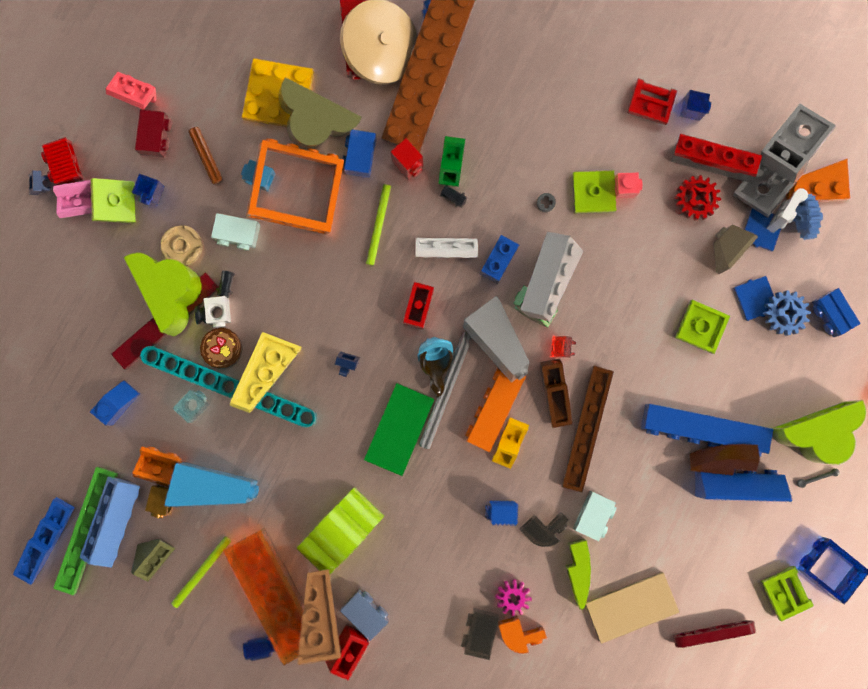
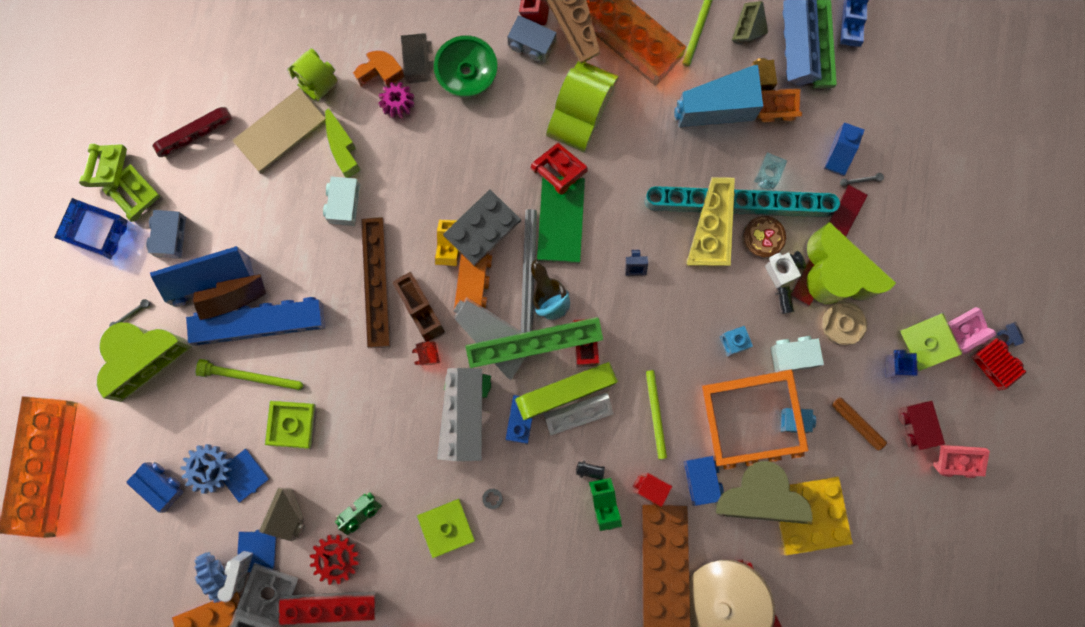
camera: 165 degrees right, 5 degrees down
blue brick [485,501,518,526] -> none
clear smoke brick [519,512,569,547] -> none
coral brick [615,172,642,199] -> none
none -> lime plate [79,143,127,187]
none -> sand blue brick [146,210,186,259]
none -> lime piece [195,359,303,390]
none -> lime brick [287,48,338,101]
none -> green hinge [335,492,382,536]
none -> green dish [434,35,498,98]
none -> dark grey plate [443,189,521,267]
none -> bright green plate [465,317,603,368]
none -> lime beam [515,362,618,421]
none -> red plate [530,143,588,195]
none -> dark azure brick [720,326,753,357]
none -> dark grey hinge [840,173,884,187]

